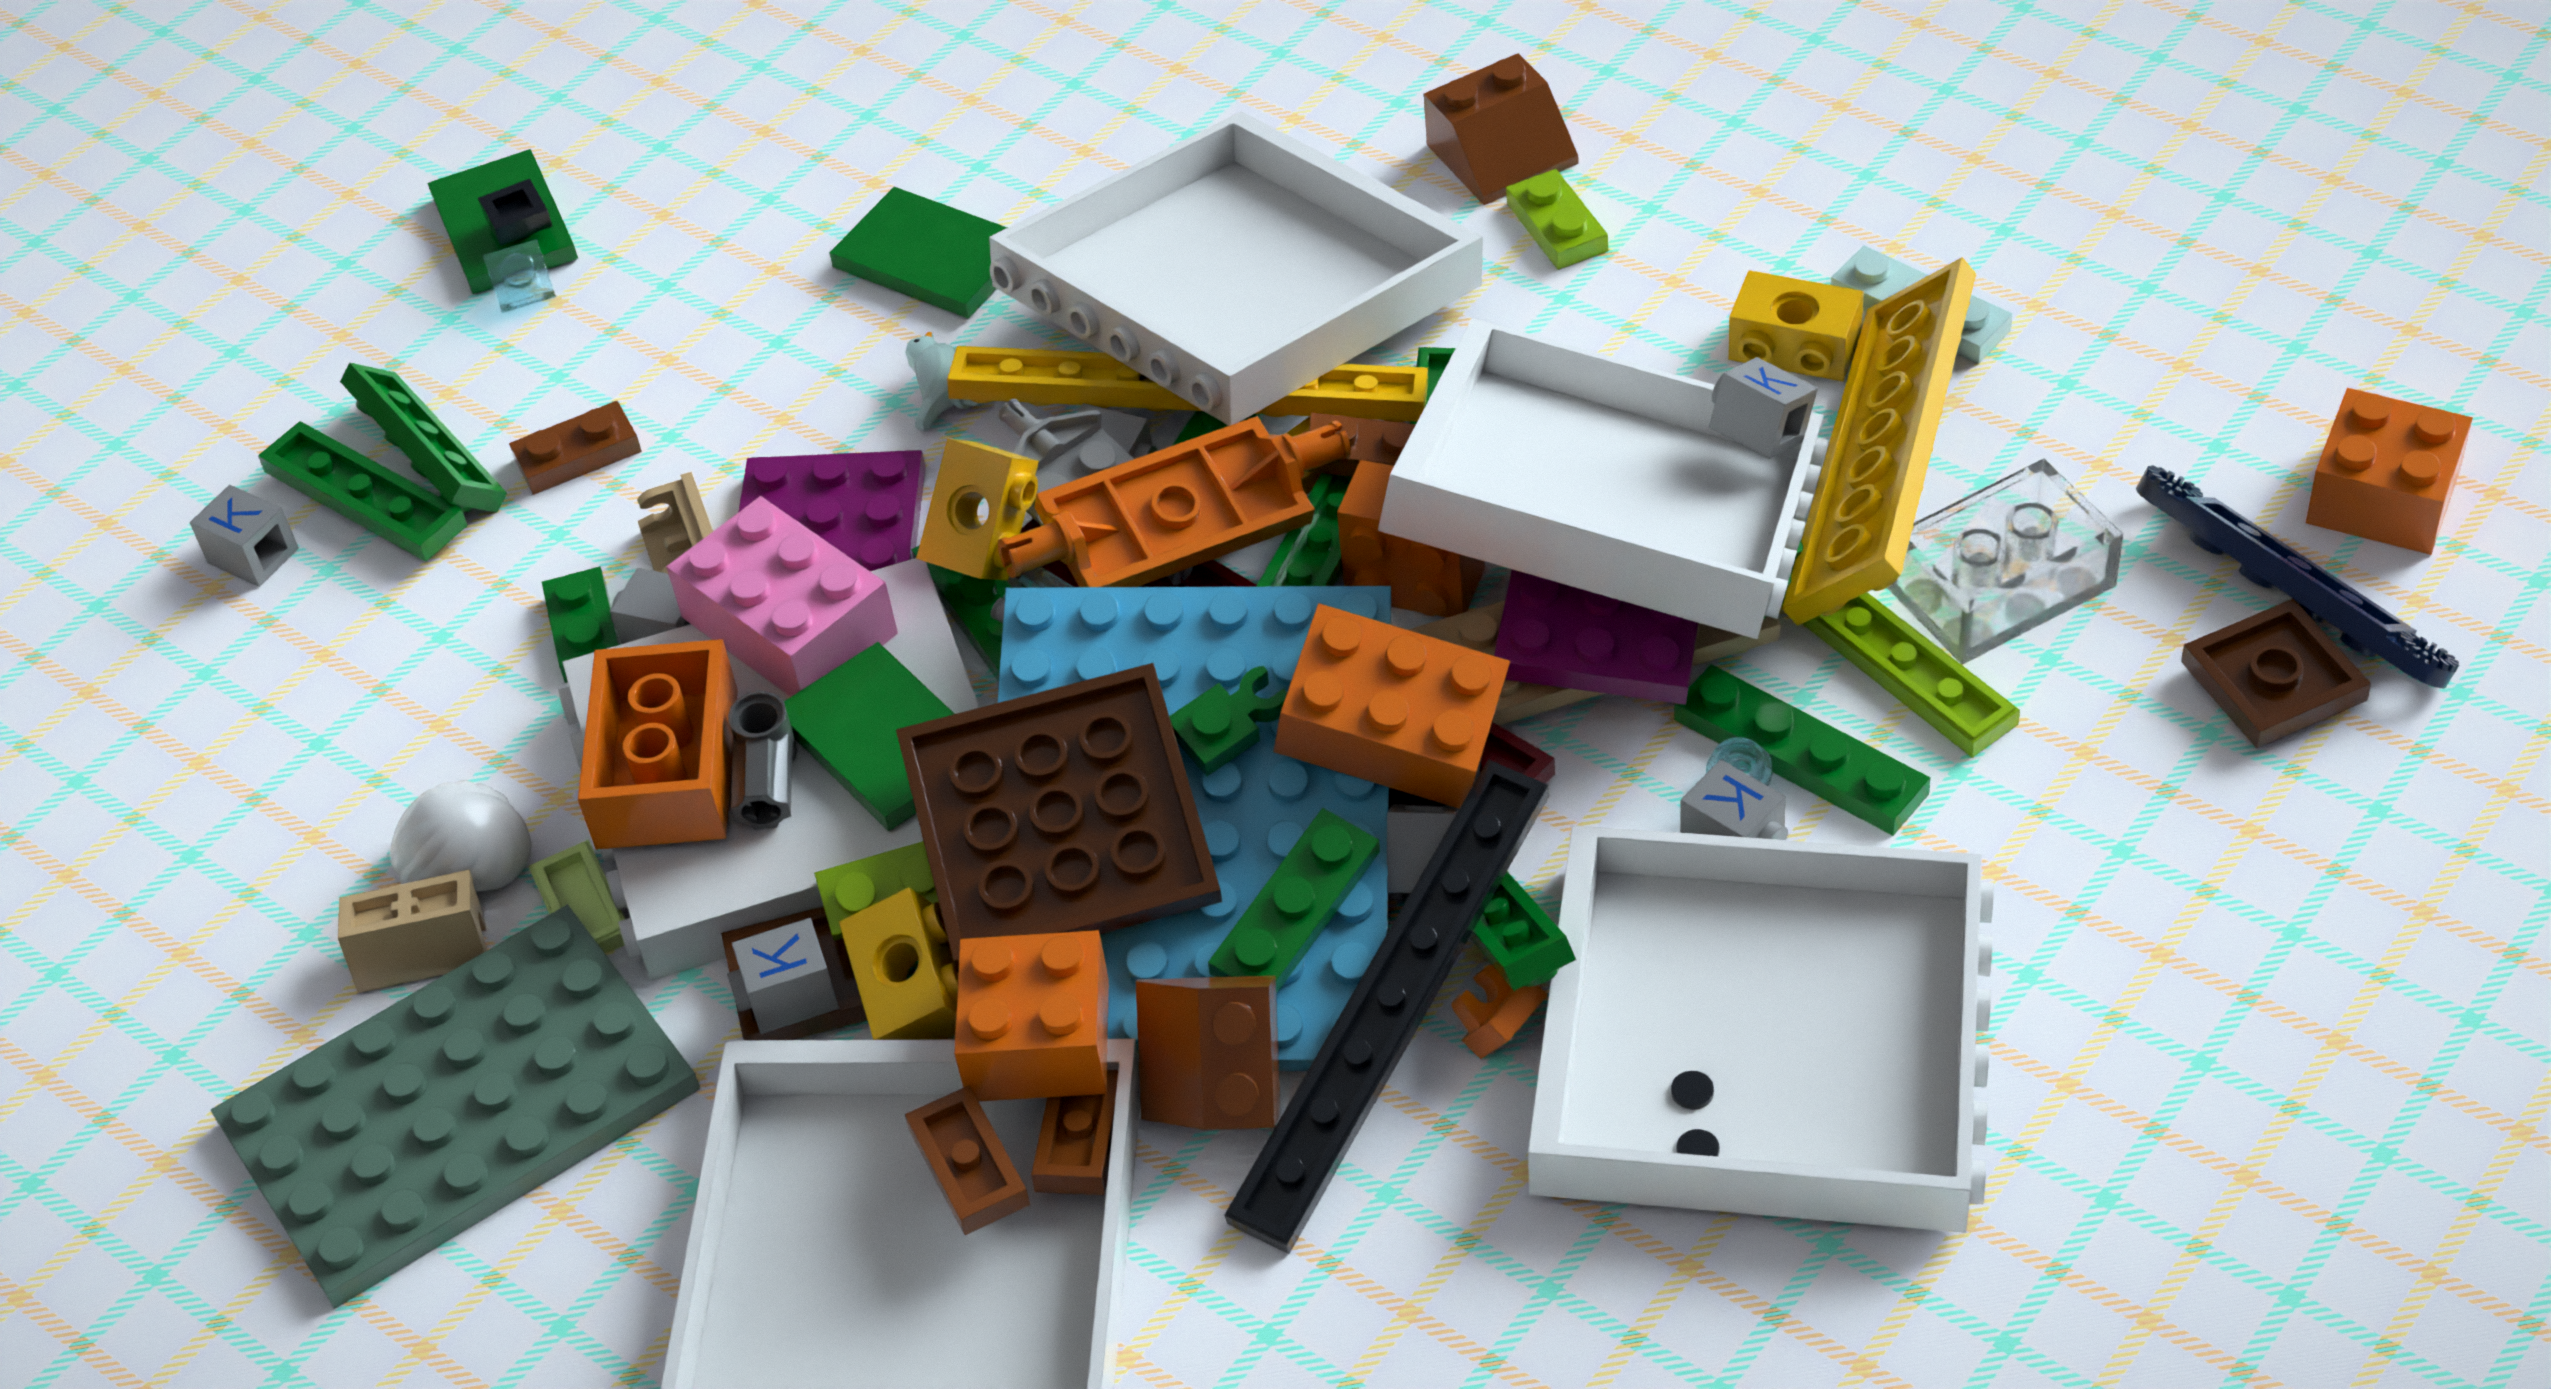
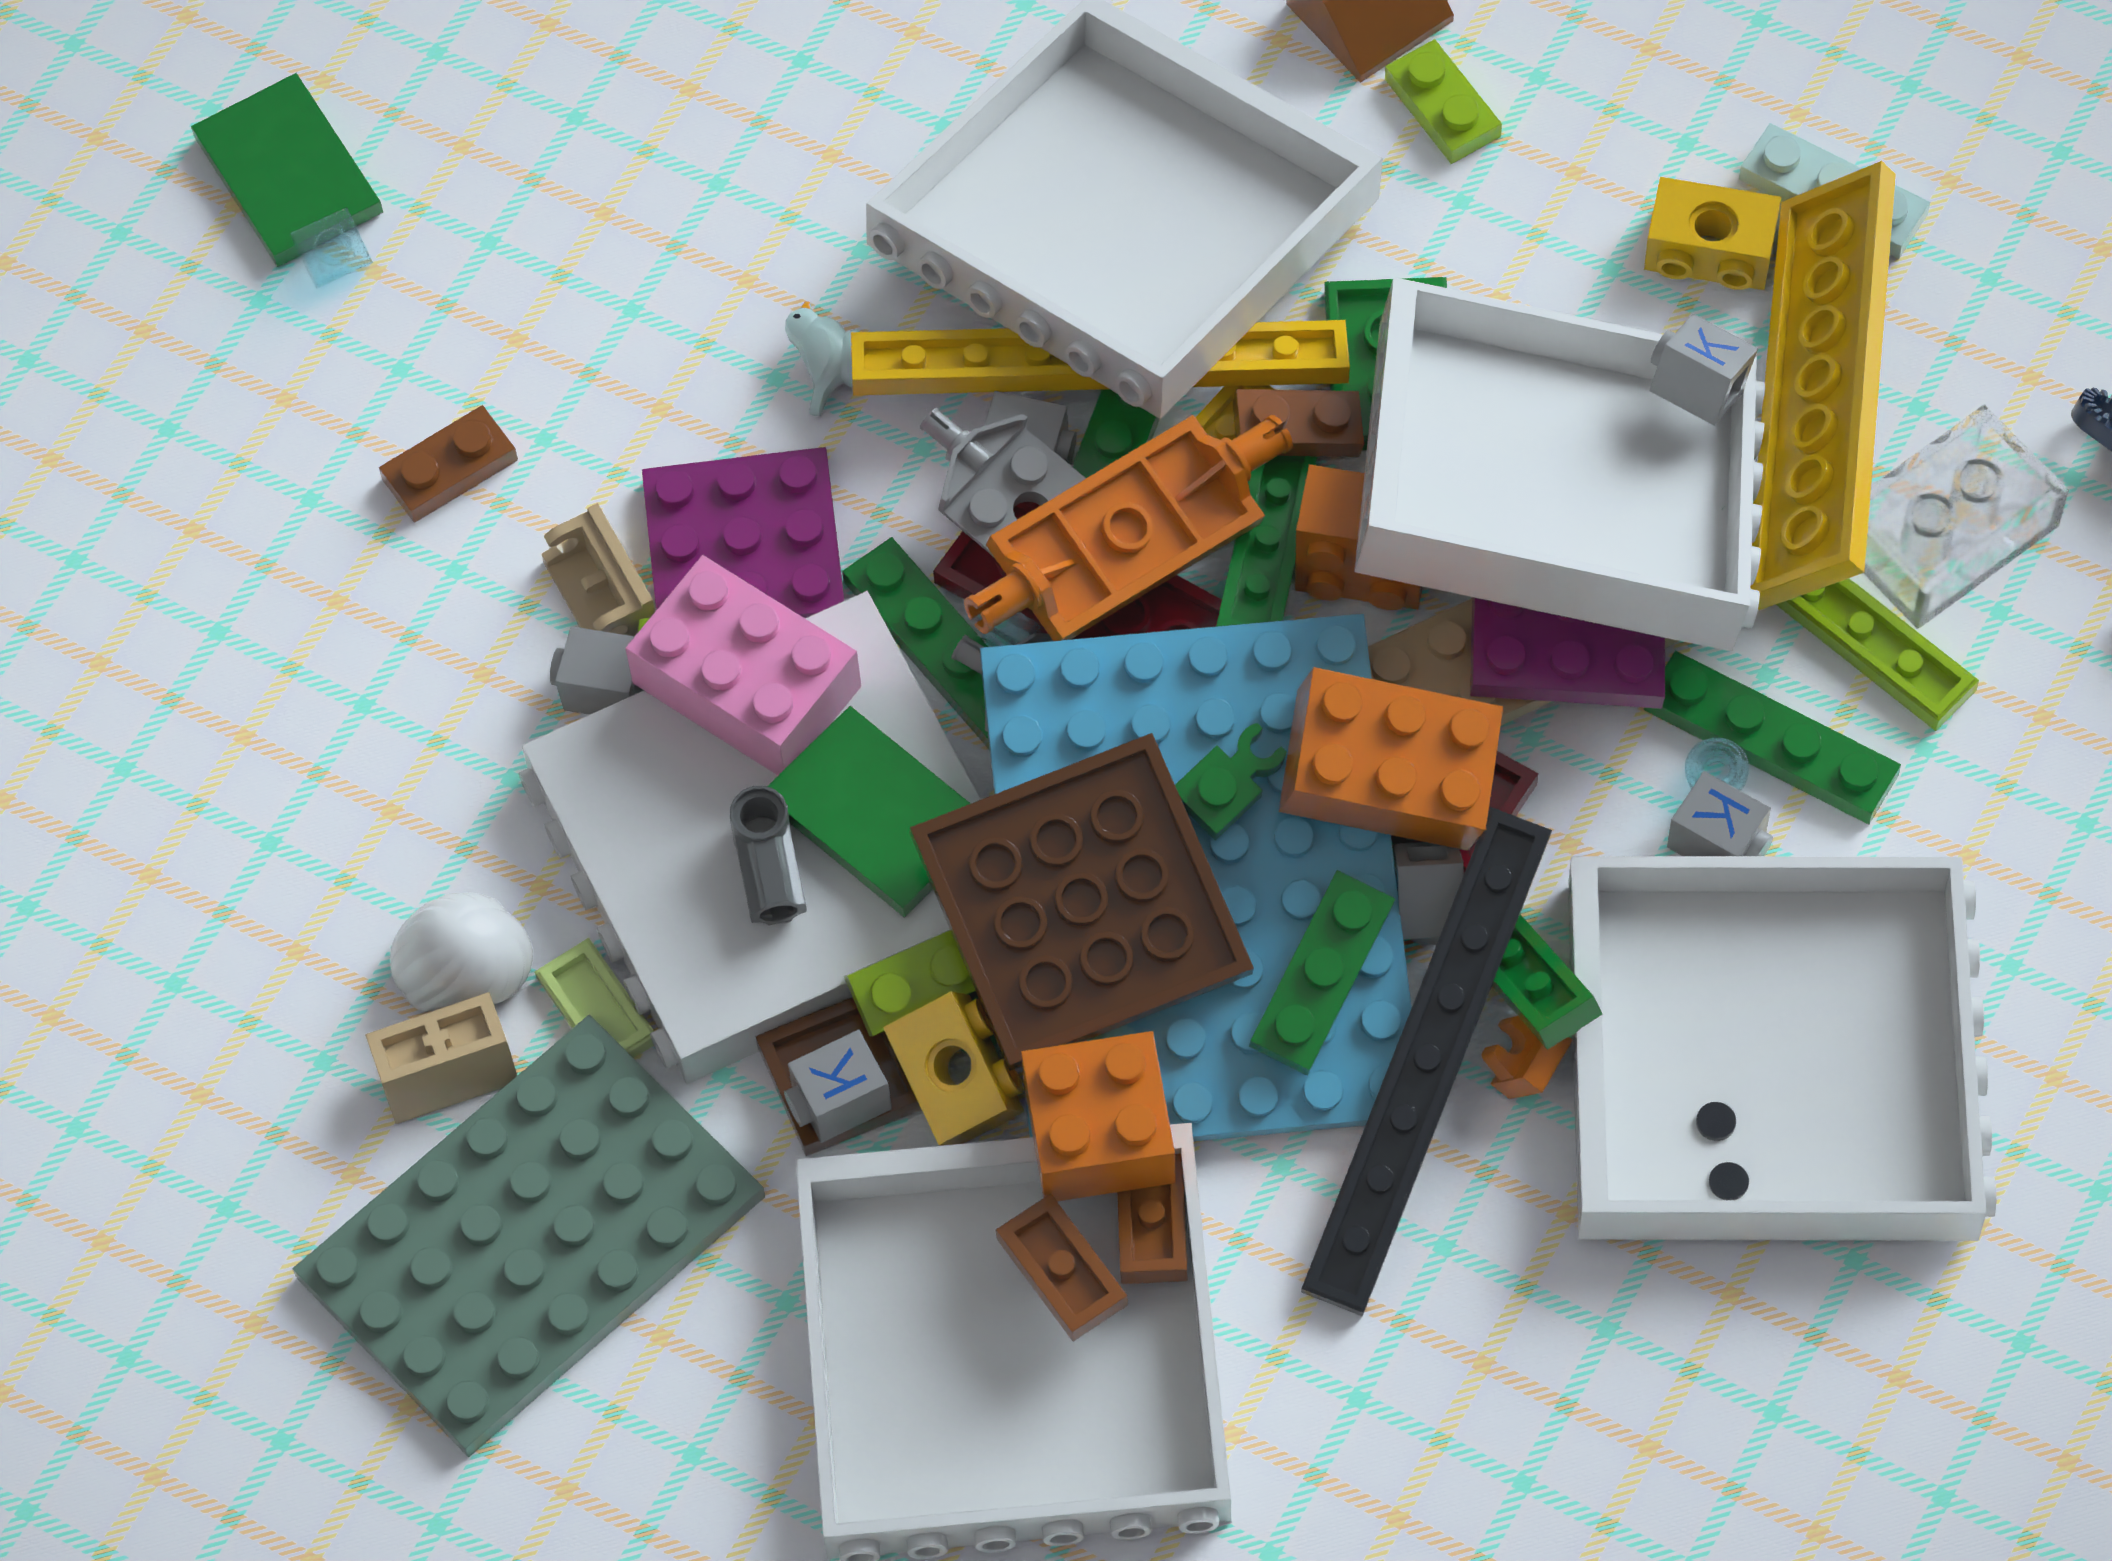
camera: 10 degrees left, 15 degrees up
light grey brick [189,484,299,587] -> none
green plate [258,421,468,562] -> none
green plate [340,362,507,513] -> none
black plate [478,179,552,246] -> none
green plate [541,566,620,683] -> none
orange brick [577,639,738,850] -> none
green tile [829,186,1008,319] -> none
yellow brick [916,438,1039,580] -> none
dark orange slope [1136,975,1281,1130] -> none

